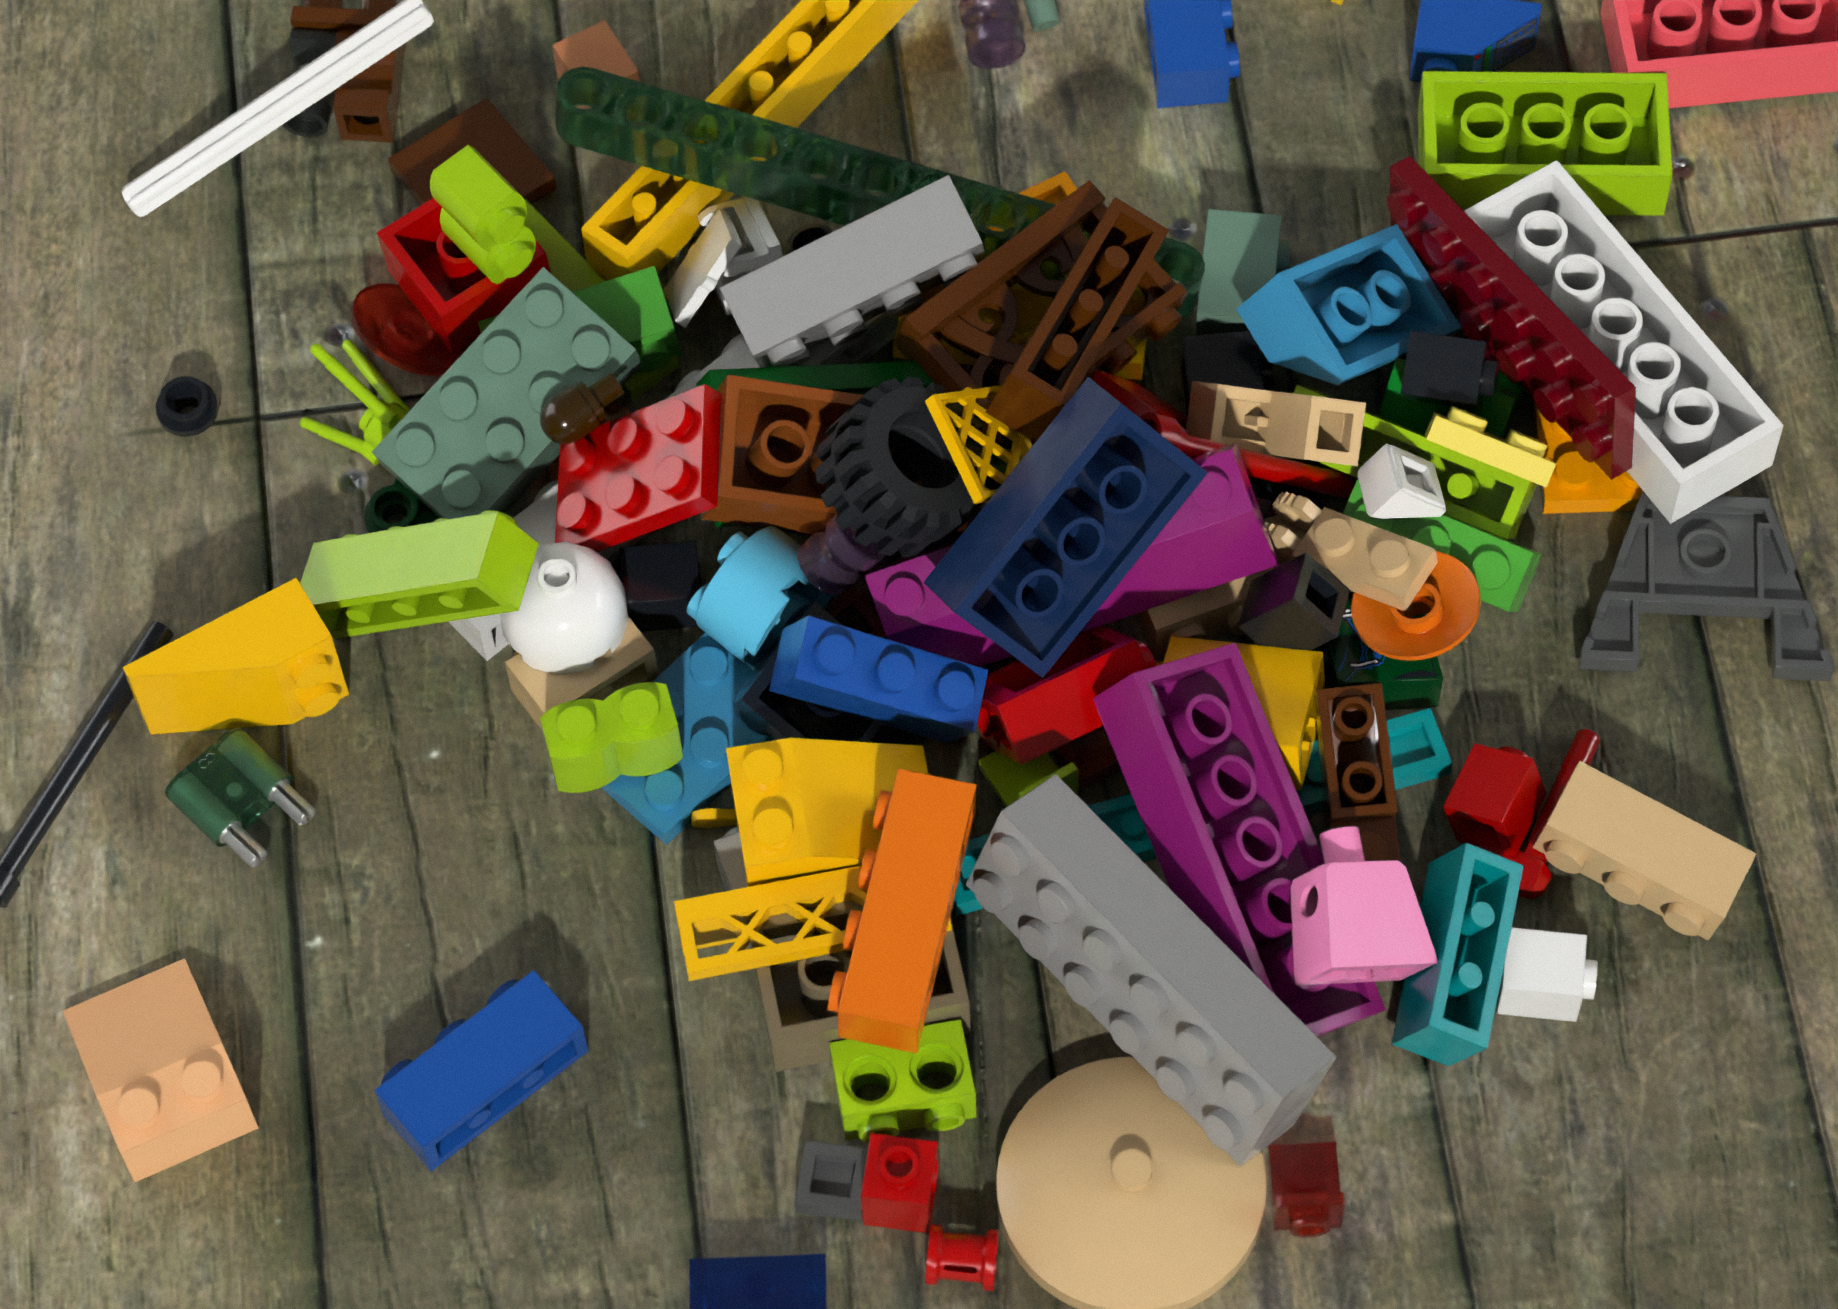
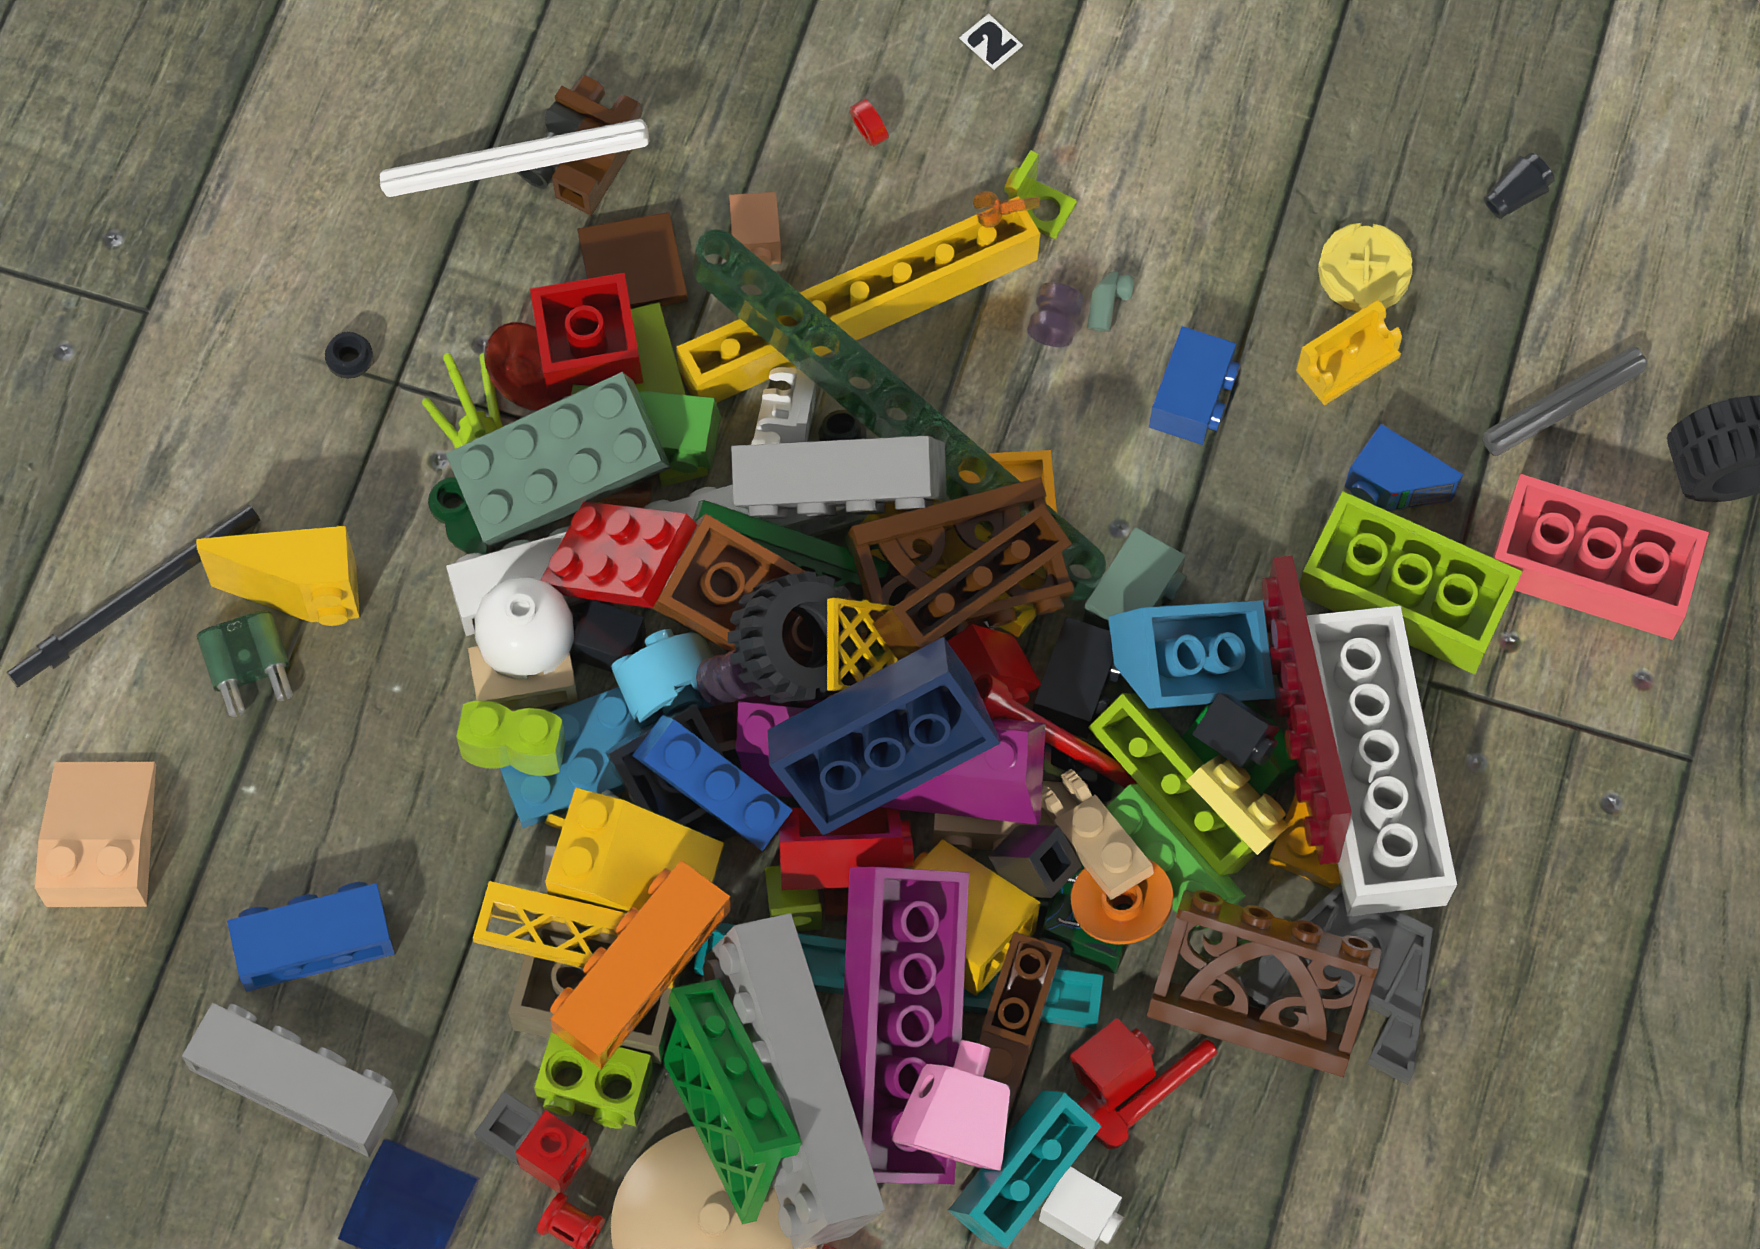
camera: 20 degrees right, 5 degrees up
lime brick [300,510,539,639] -> none
lime brick [430,145,536,284] -> none
dark brown cylinder [540,372,625,445] -> none
white piece [664,208,742,328] -> none
tan brick [1186,381,1366,466] -> none
white slope [1357,443,1446,519] -> none
tan brick [1533,761,1756,940] -> none
none -> light grey brick [182,1003,399,1157]
none -> green fence [663,979,802,1225]
none -> reddish brown fence [1146,890,1382,1078]

